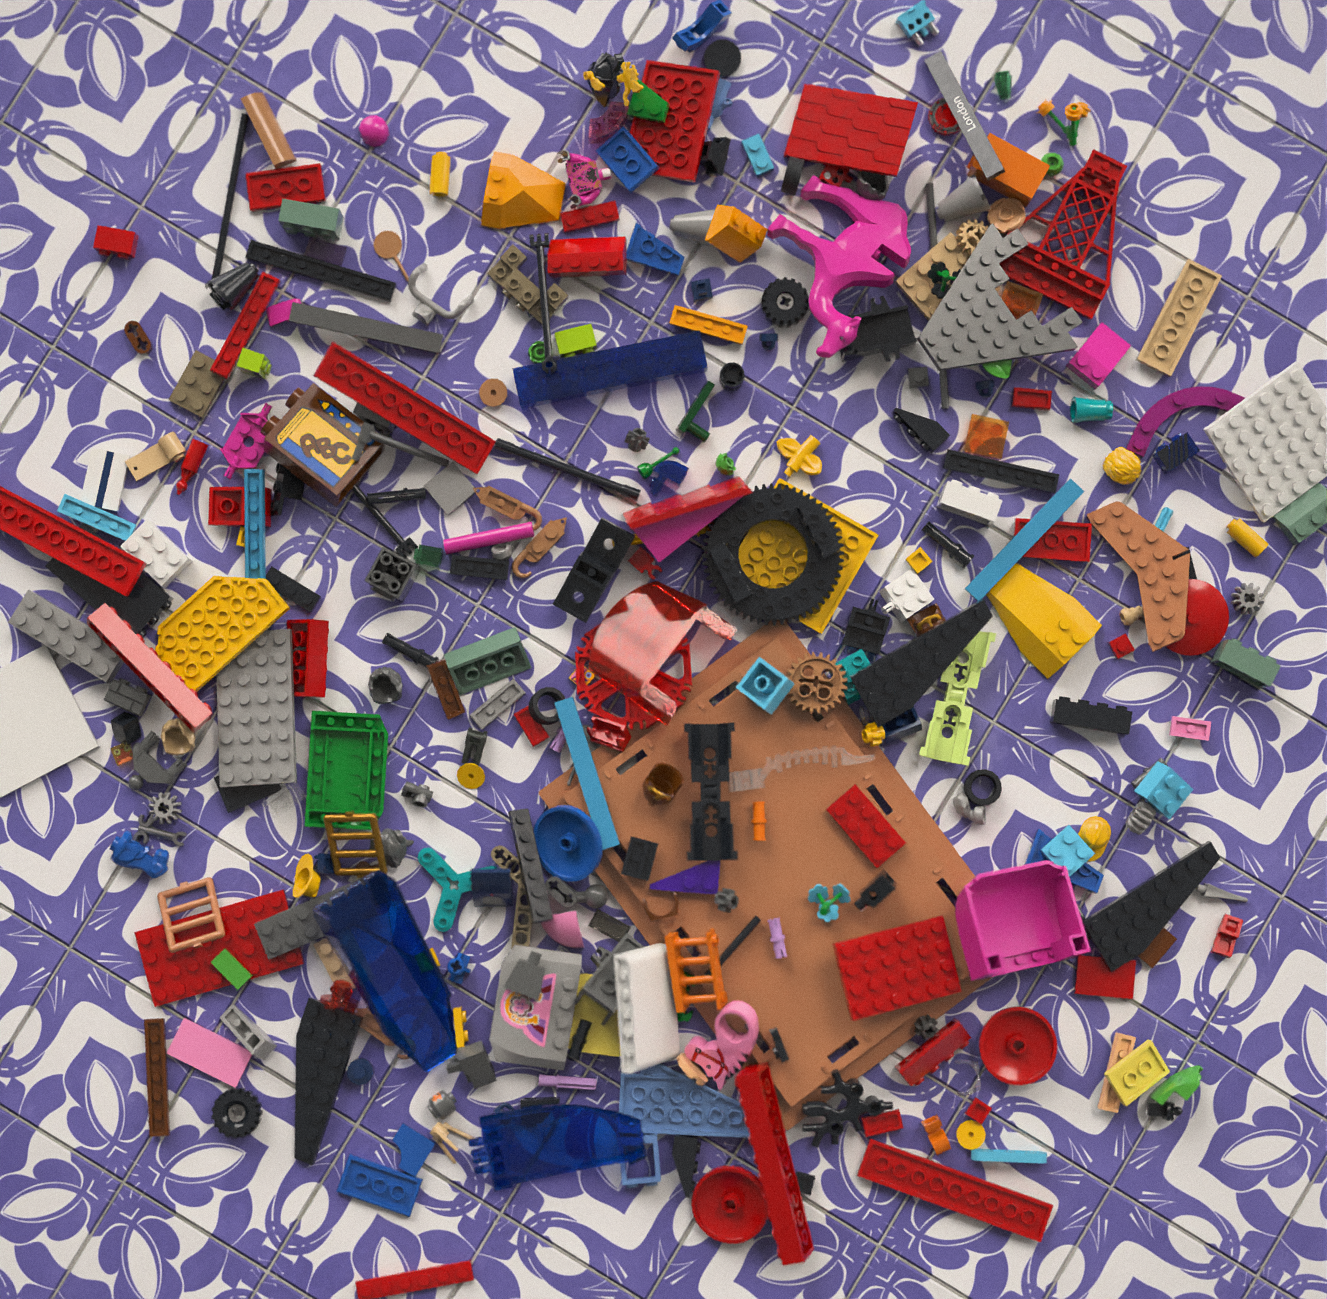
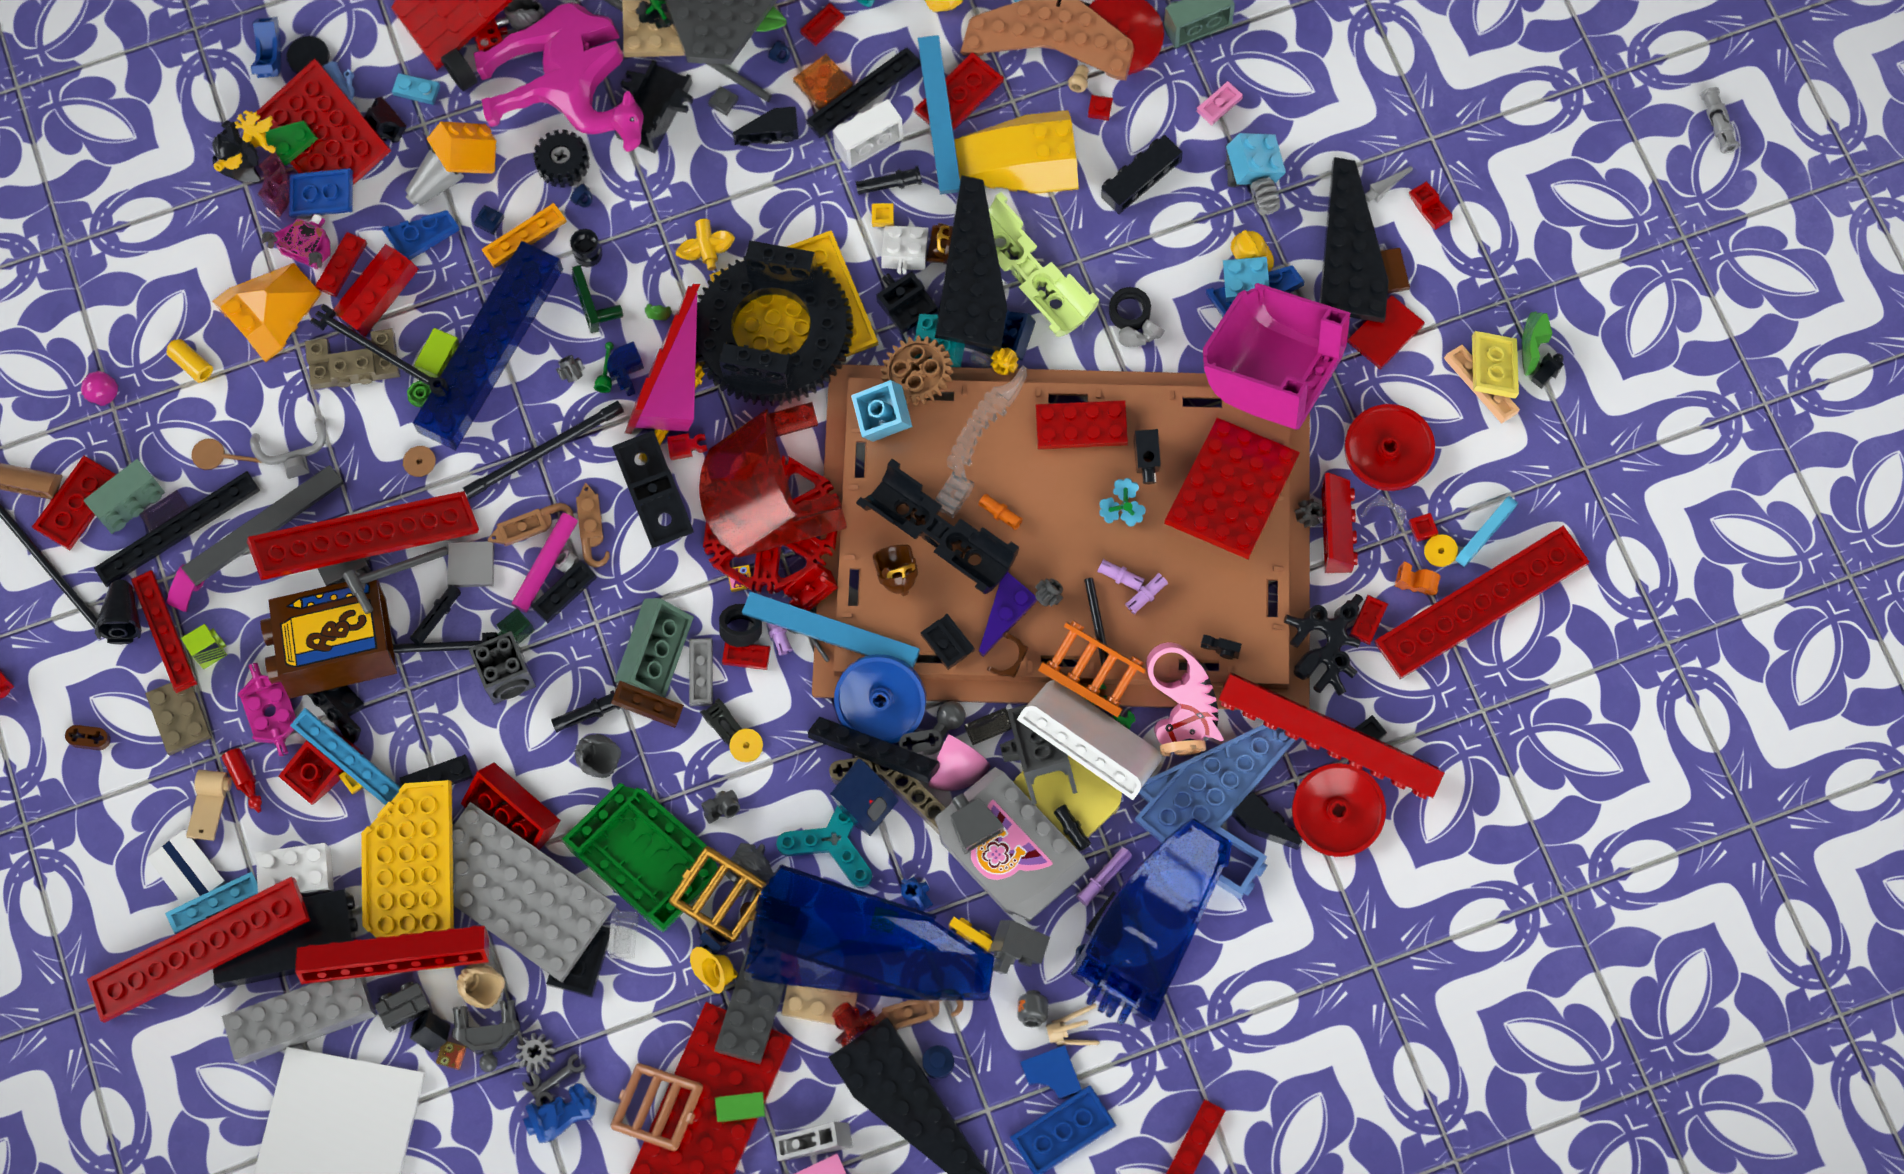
camera: 45 degrees left, 15 degrees down
none -> lavender pin [1125,573,1168,615]

